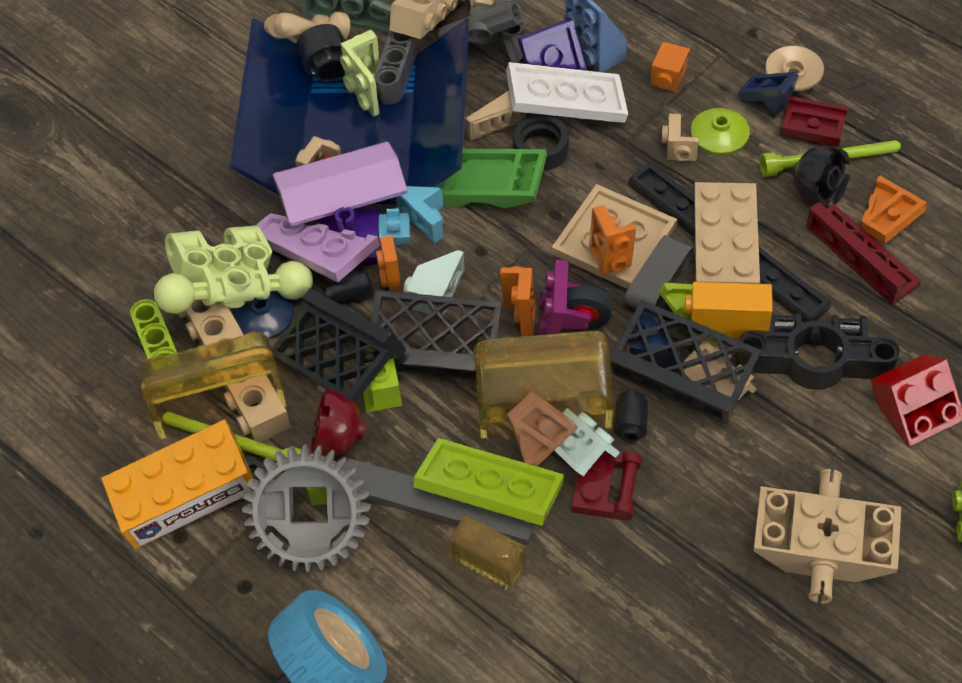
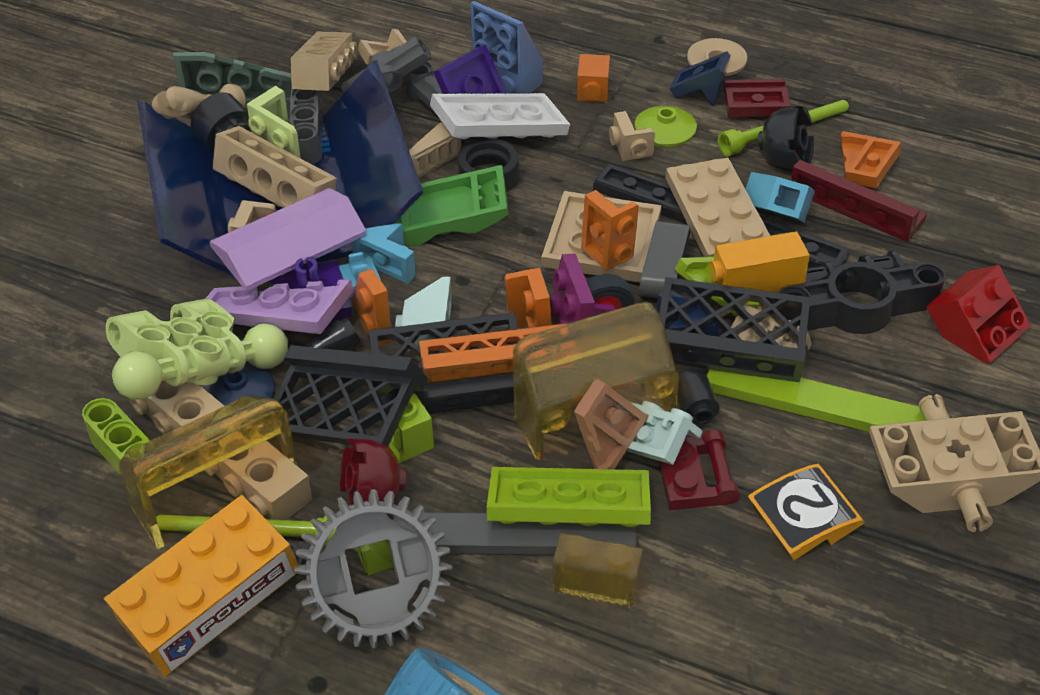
camera: 20 degrees left, 10 degrees down
none -> tan brick [213,126,337,208]
none -> orange fence [419,324,575,384]
none -> lime tile [707,369,925,432]
none -> medium azure slope [745,172,815,223]
none -> slope [748,463,864,561]

